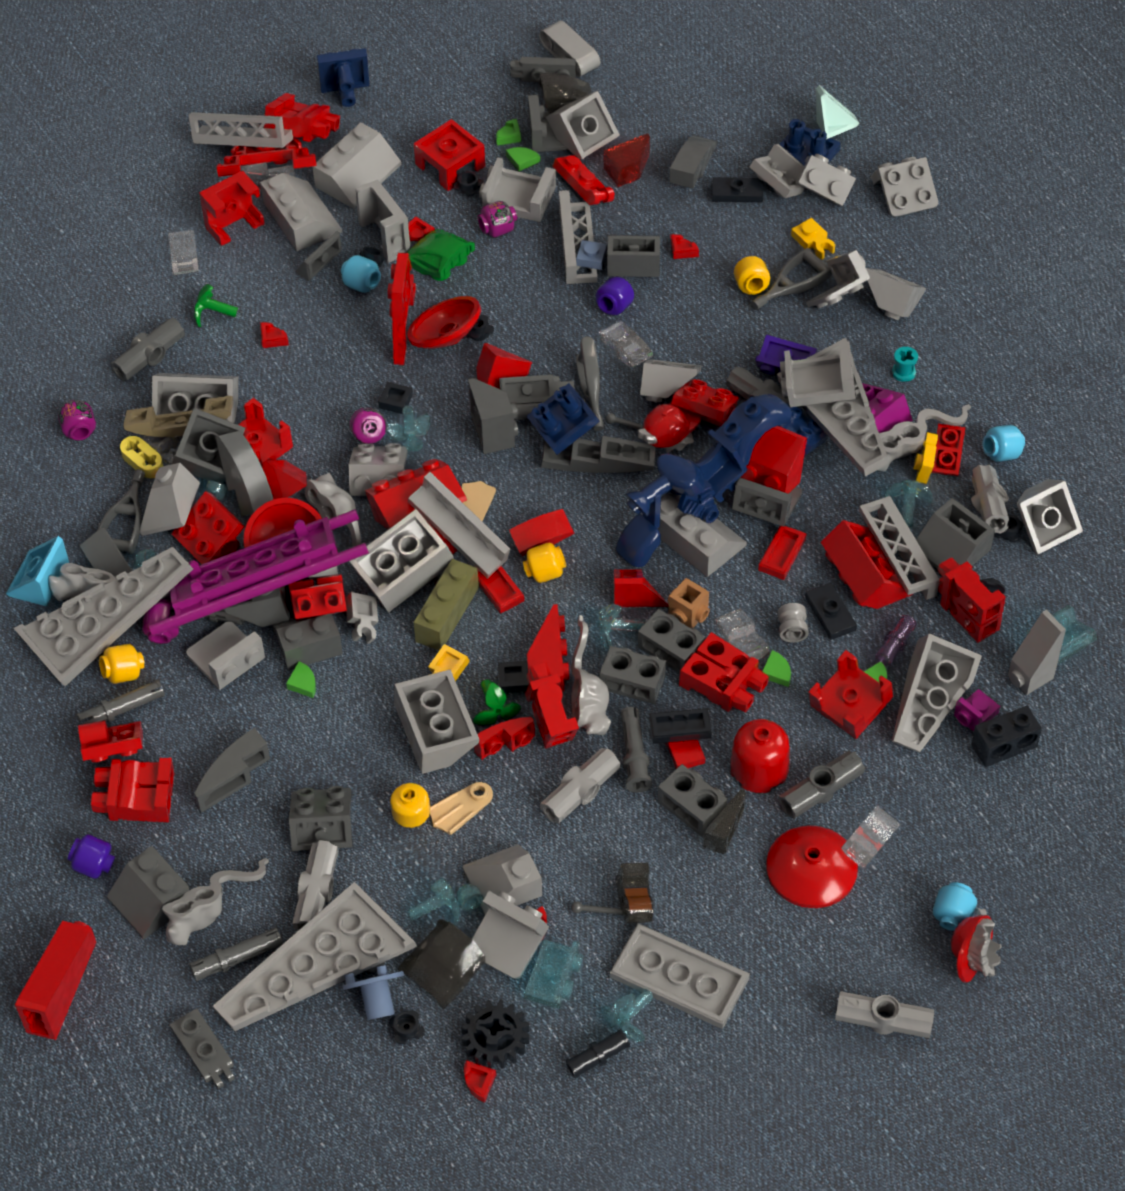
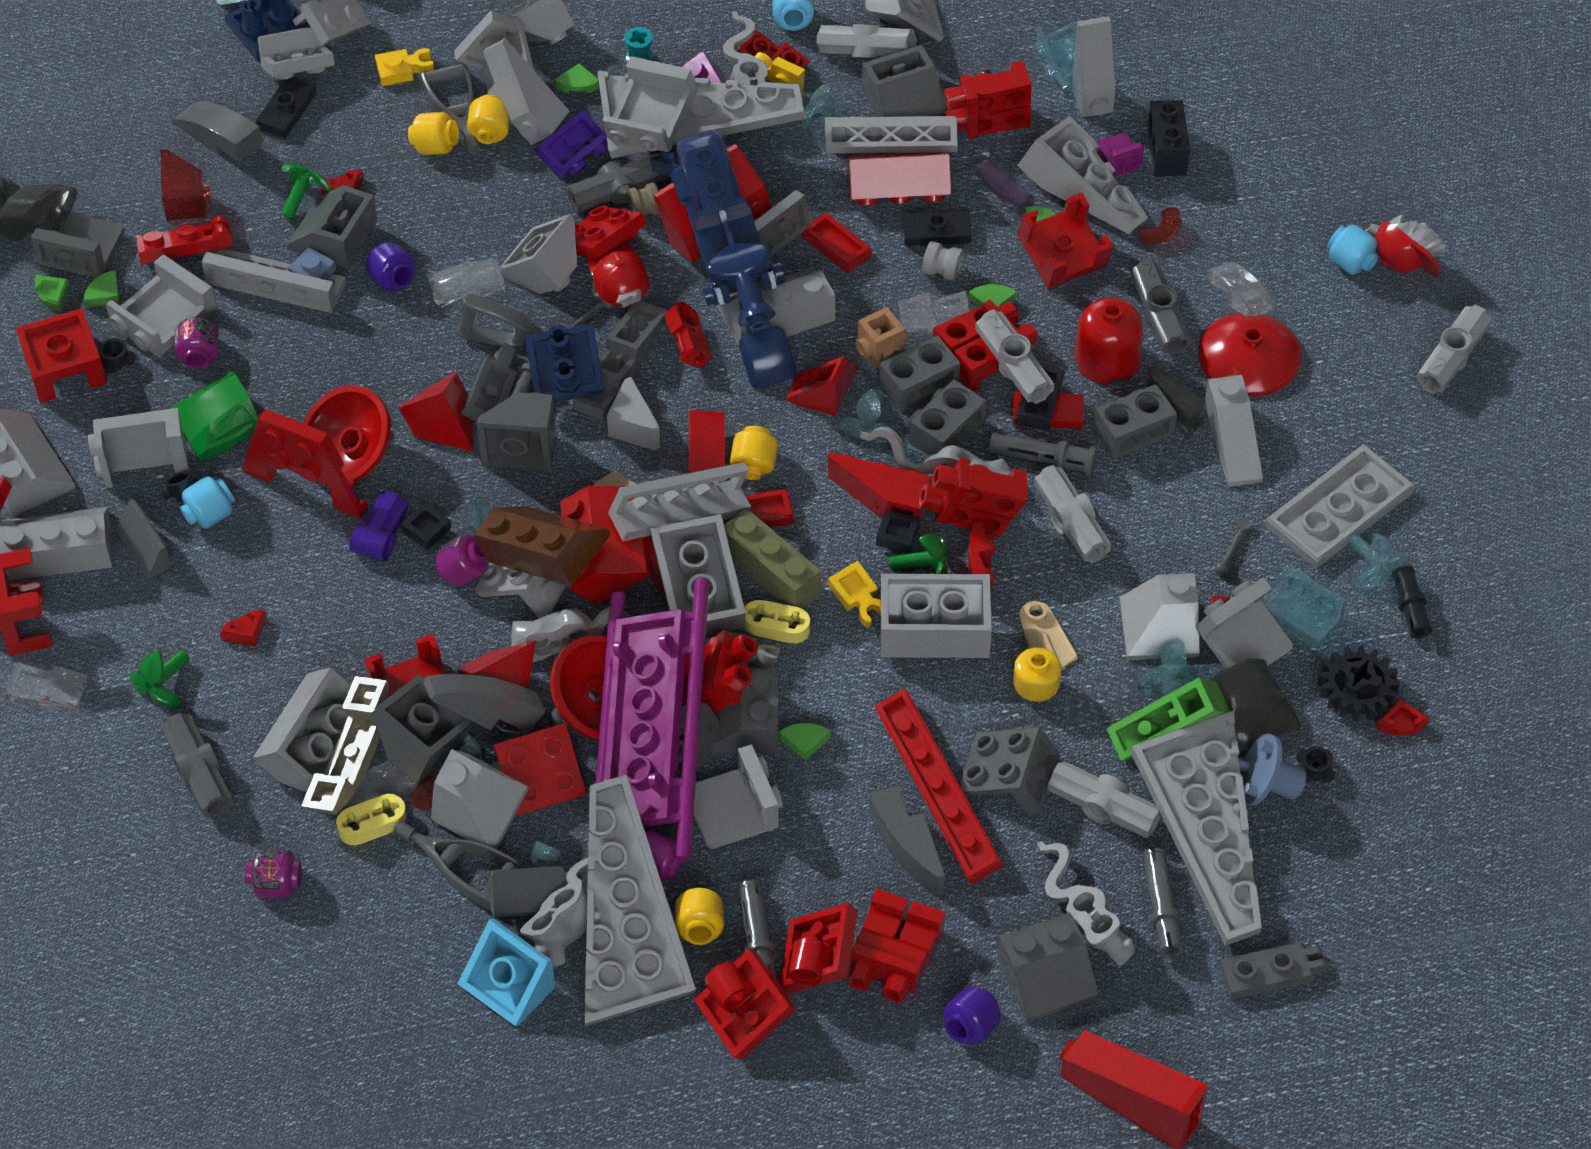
camera: 70 degrees left, 0 degrees up
light grey slope [546,91,620,159] -> none
clear smoke leg [615,863,653,923] -> none
none -> green plant [281,163,332,220]
none -> dark purple piece [350,491,409,562]
none -> yellow head [467,94,510,144]
none -> reddish brown slope [474,506,611,586]
none -> light grey slope [483,38,569,145]
none -> bright green tile [555,63,600,94]
none -> light grey slope [607,377,661,450]
none -> red piece [665,302,712,369]
none -> red plate [694,949,797,1060]
none -> light yellow beam [744,600,810,644]
none -> red tile [874,688,1004,885]
none -> light grey piece [975,309,1054,404]
none -> bright green slope [1107,677,1230,762]
none -> clear red arm [1140,207,1182,246]
none -> light grey slope [1204,375,1263,487]

